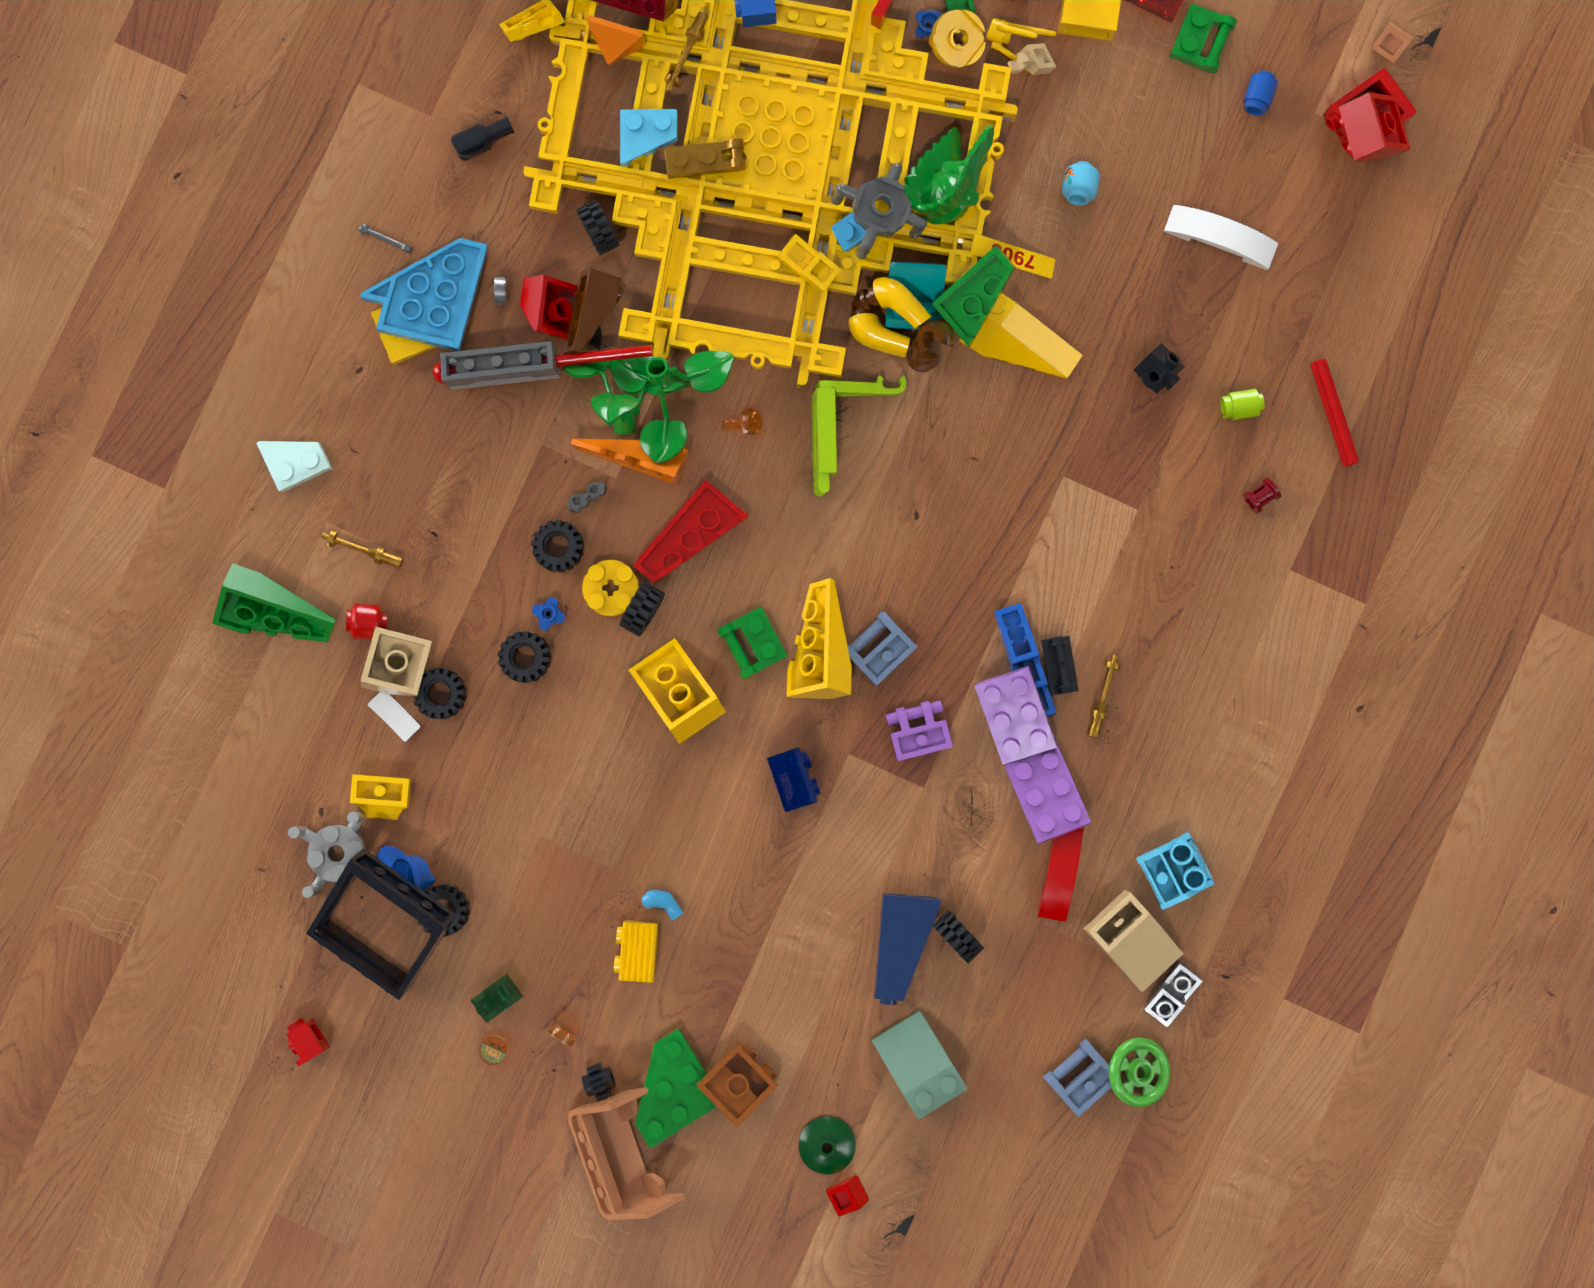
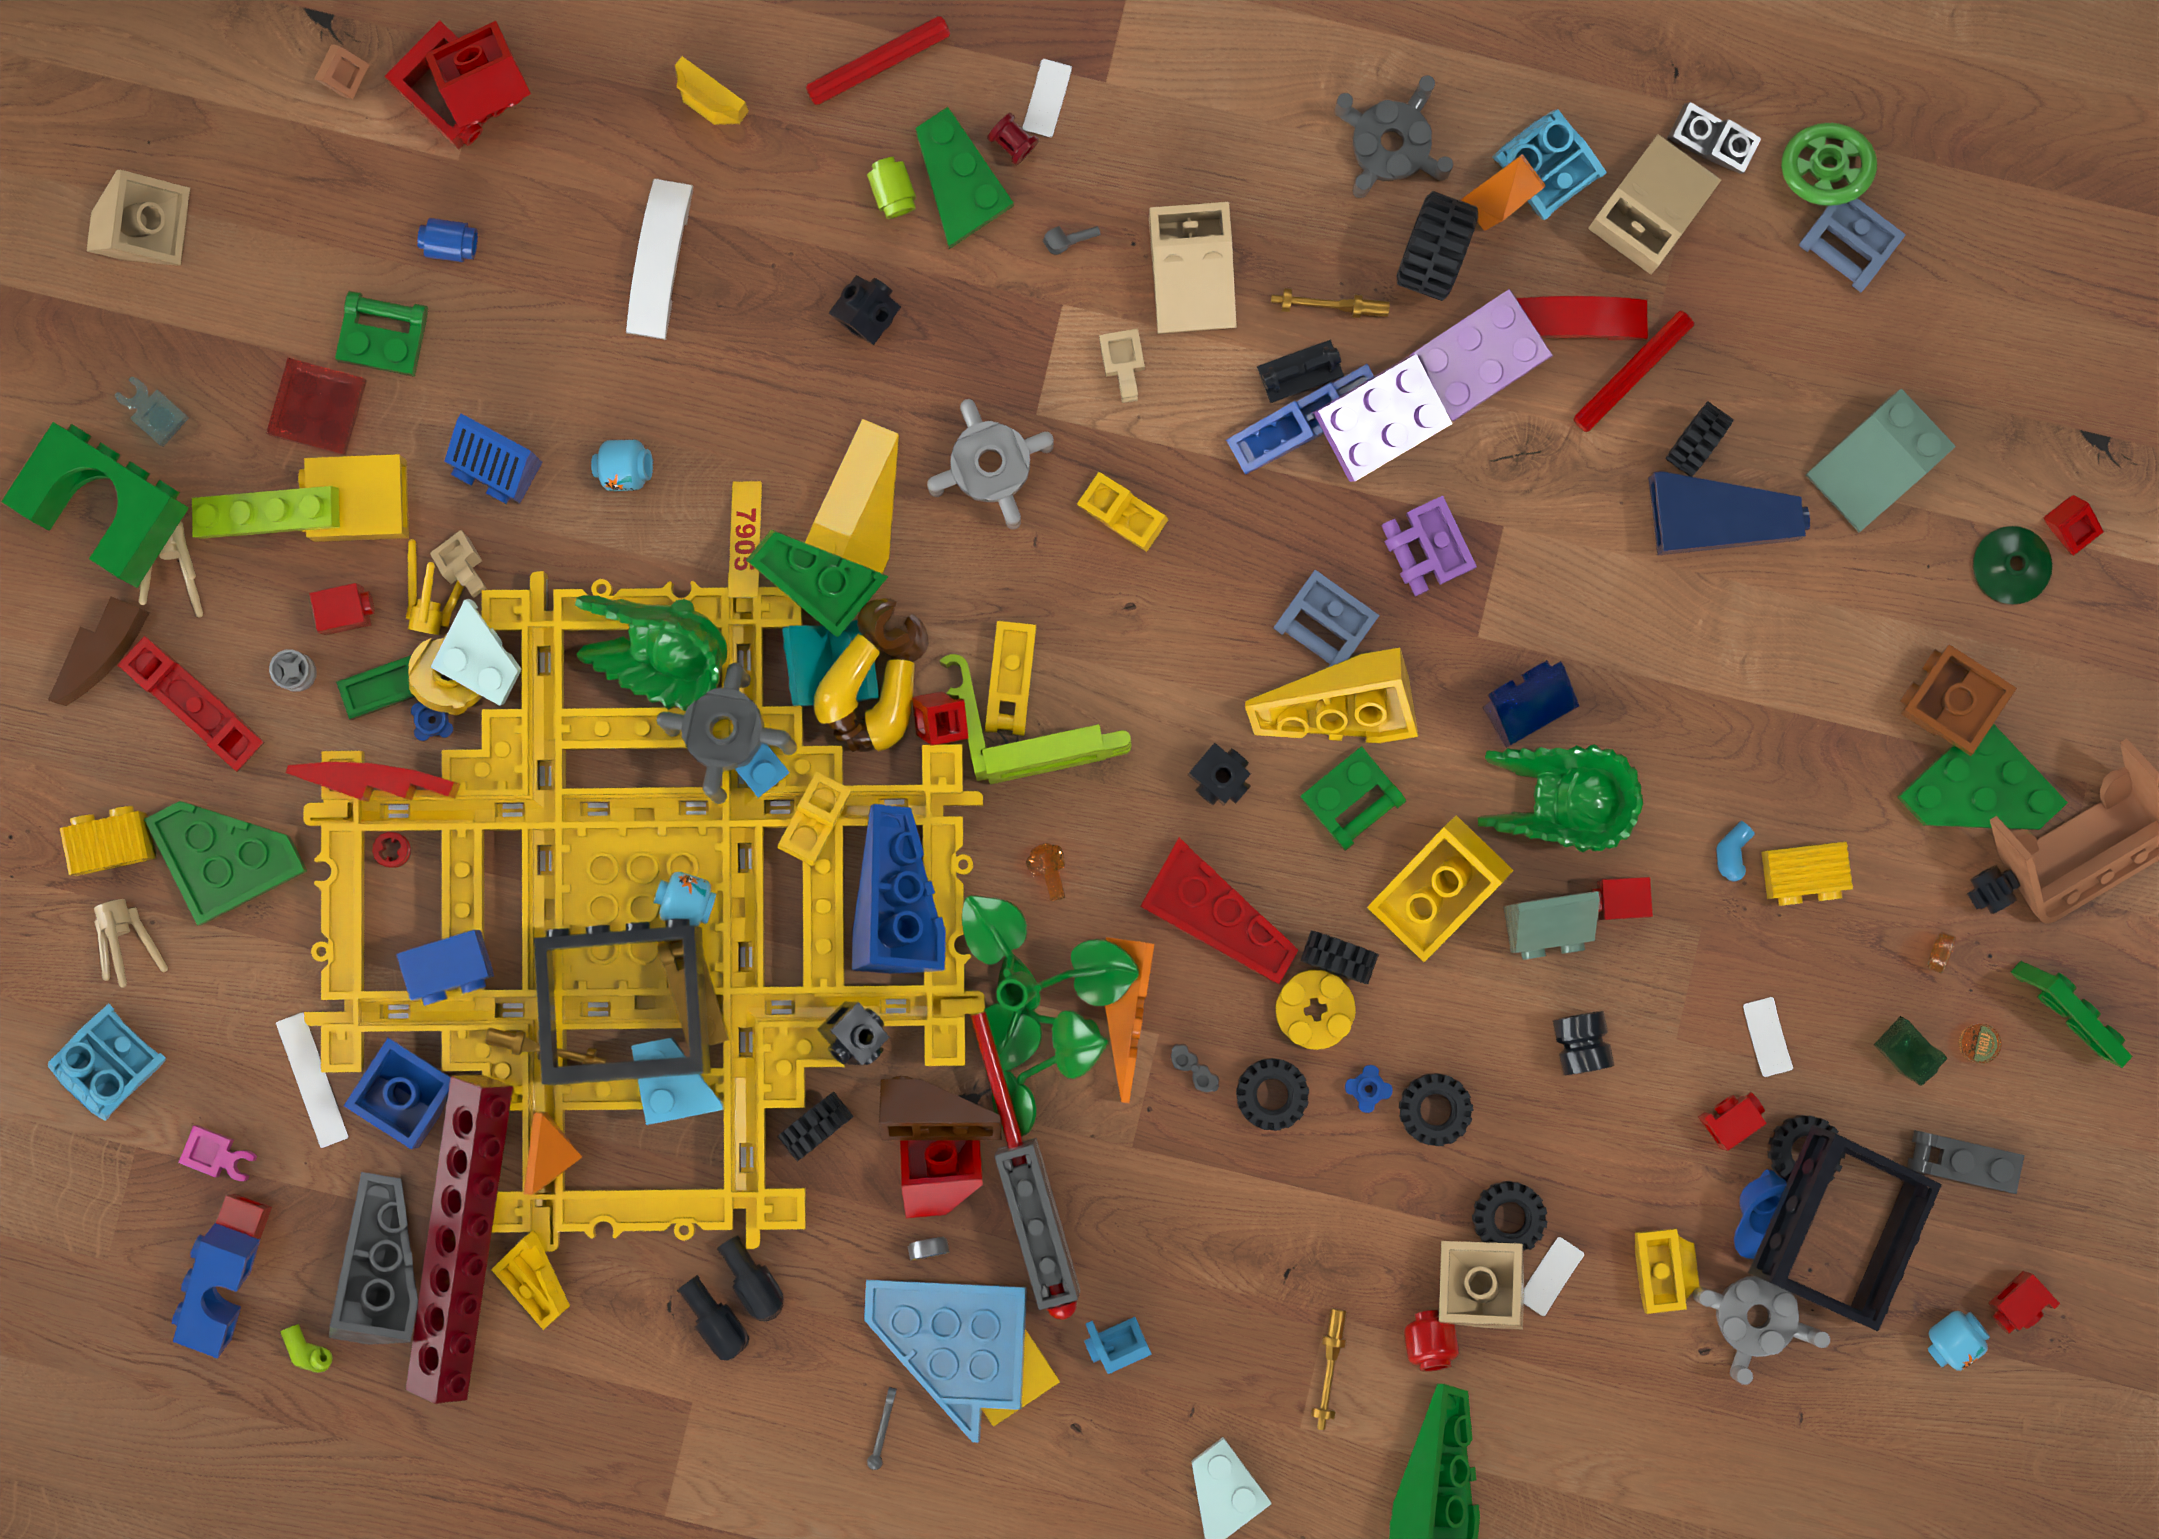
camera: 105 degrees left, 0 degrees up
none -> light aqua wing [431,599,522,706]
none -> blue slope [444,414,543,504]
none -> black window [534,919,711,1086]
none -> medium azure head [653,871,716,926]
none -> yellow slope [675,56,749,125]
none -> black arm [717,1235,784,1322]
none -> black brick [817,1001,890,1066]
none -> blue wedge [852,804,946,974]
none -> red brick [912,691,969,746]
none -> green wing [915,107,1014,249]
none -> light grey plate [927,399,1054,530]
none -> yellow plate [985,621,1037,736]
none -> white sticker [1023,59,1072,137]
none -> dark grey hand [1043,226,1100,255]
none -> yellow slope [1077,472,1169,552]
none -> dark azure bracket [1084,1317,1152,1374]
none -> tan plate [1099,328,1145,403]
none -> tan slope [1149,202,1236,334]
none -> black brick [1188,743,1251,806]
none -> dark grey plate [1335,75,1453,198]
none -> black tyre [1397,191,1478,301]
none -> orange slope [1461,154,1546,231]
none -> green piece [1478,744,1643,853]
none -> sand green slope [1503,891,1600,960]
none -> black wheel [1552,1011,1615,1076]
none -> red axle [1573,310,1694,432]
none -> red brick [1591,877,1653,920]
none -> red brick [1698,1092,1767,1151]
none -> white sticker [1743,997,1793,1077]
none -> dark grey plate [1907,1130,2025,1194]
none -> medium azure head [1927,1311,1990,1371]
none -> green wing [2010,961,2133,1068]

